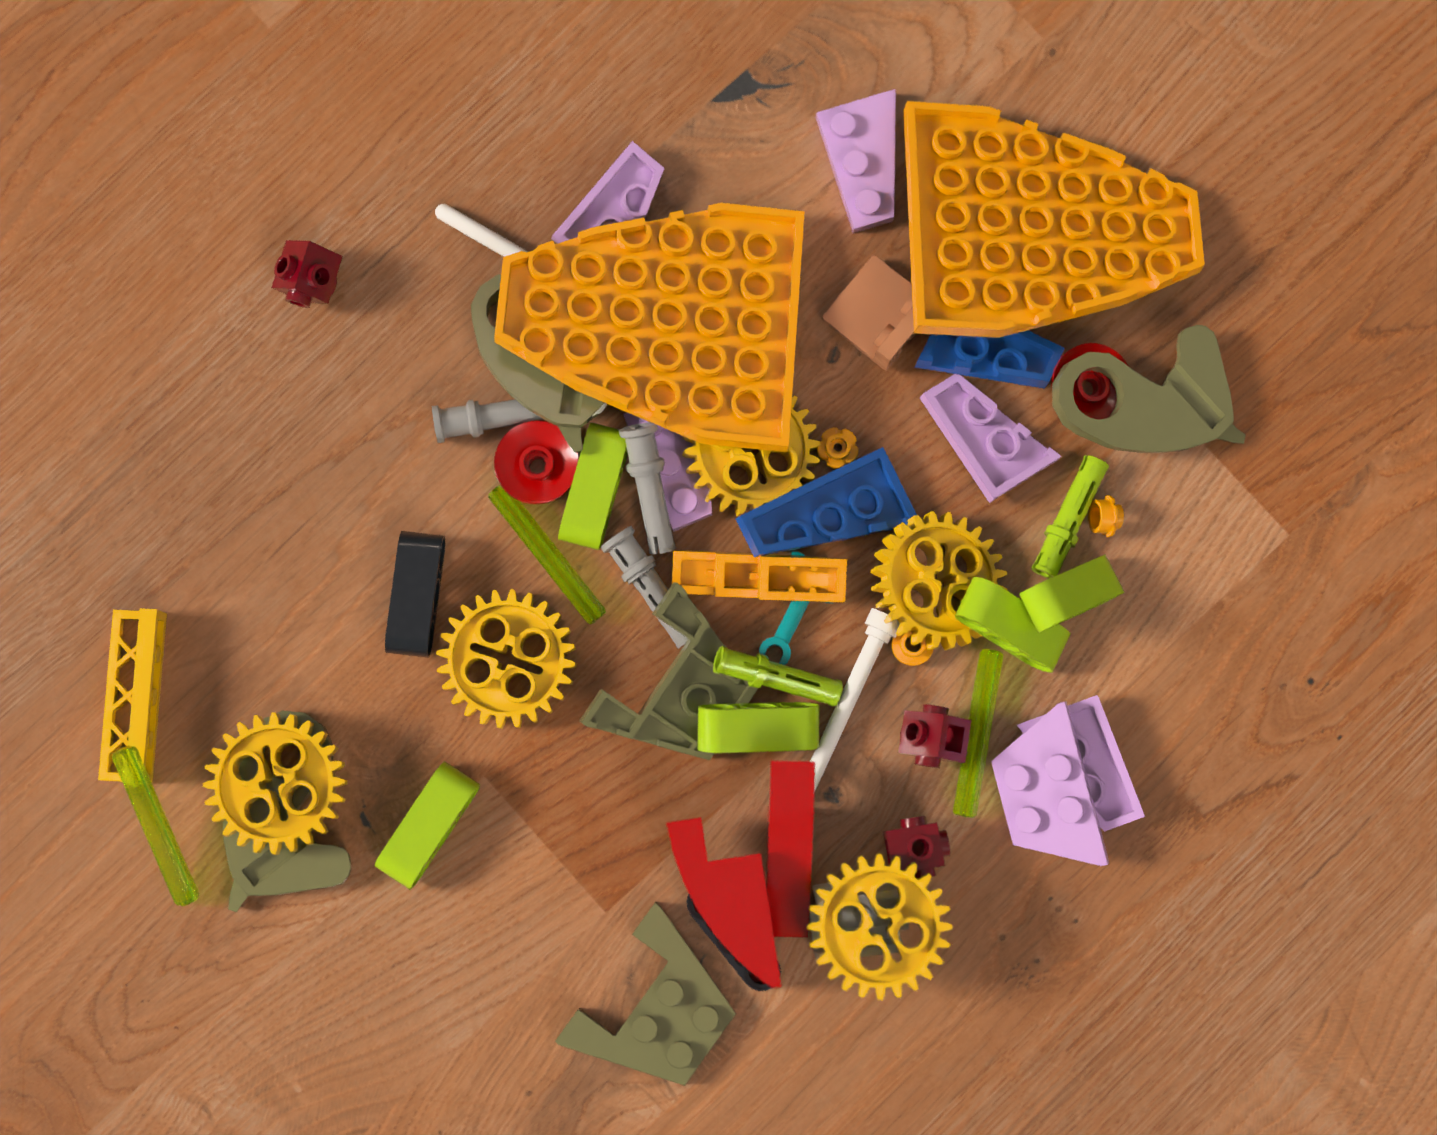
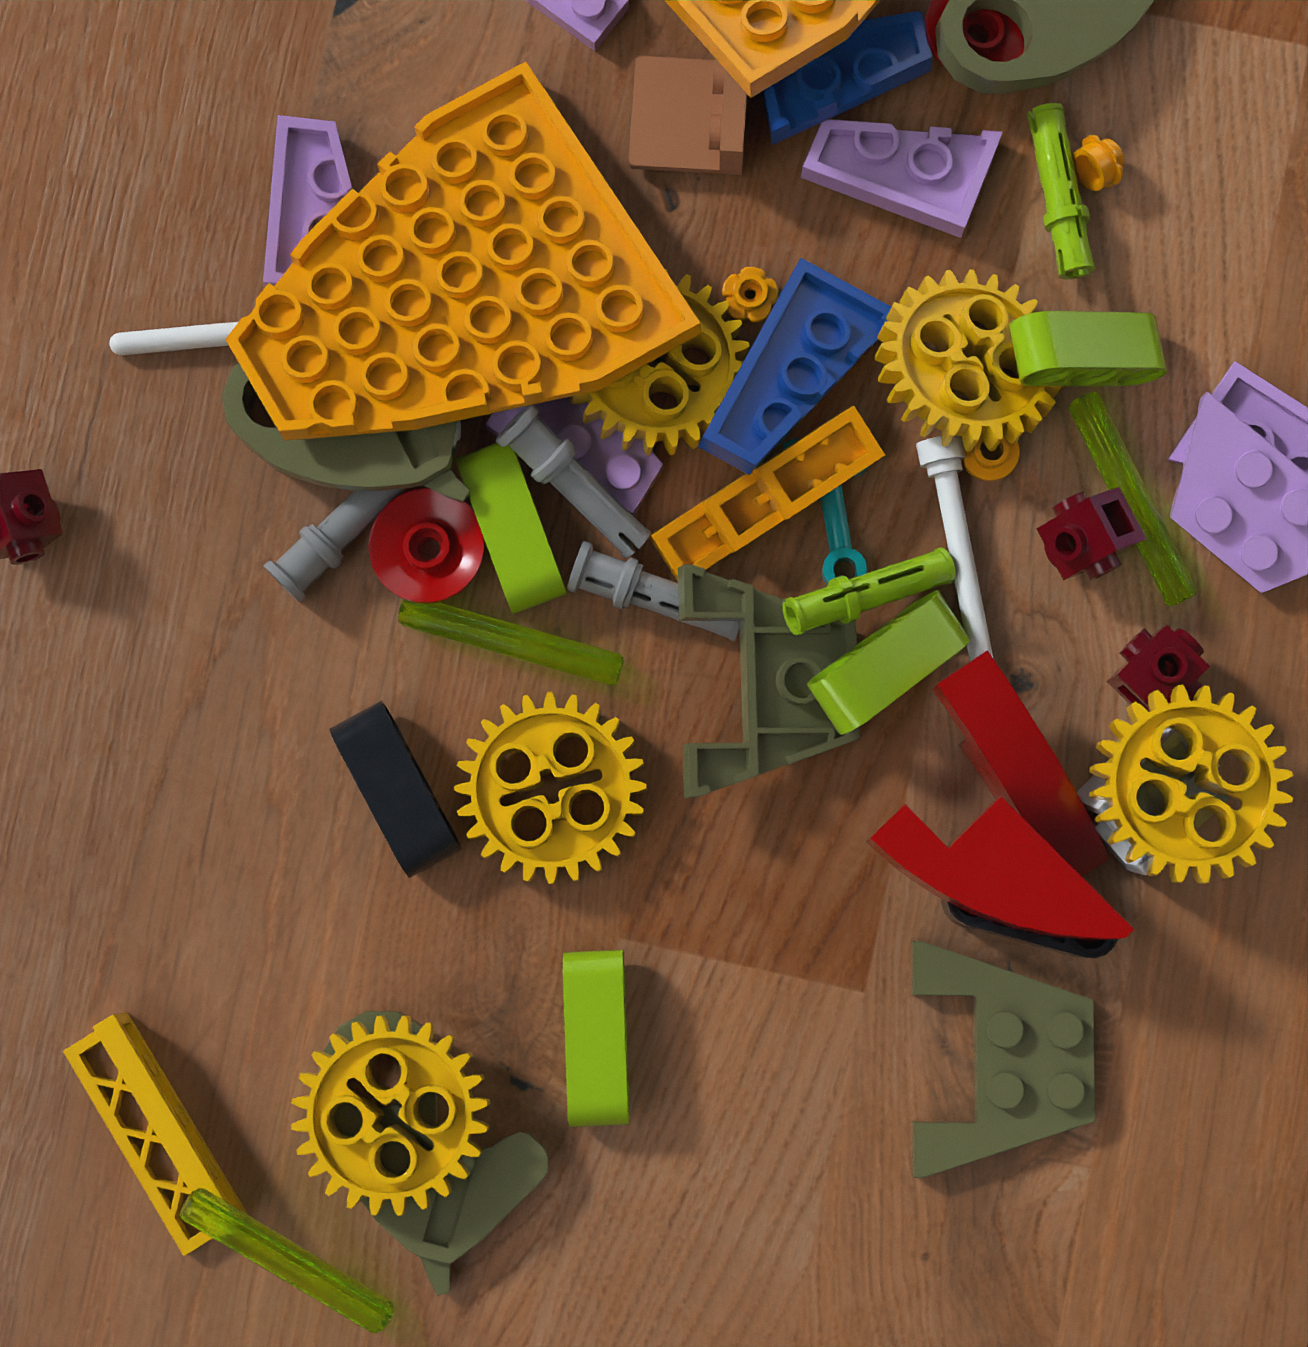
camera: 25 degrees left, 0 degrees up
lime beam [1019,554,1125,633] -> none

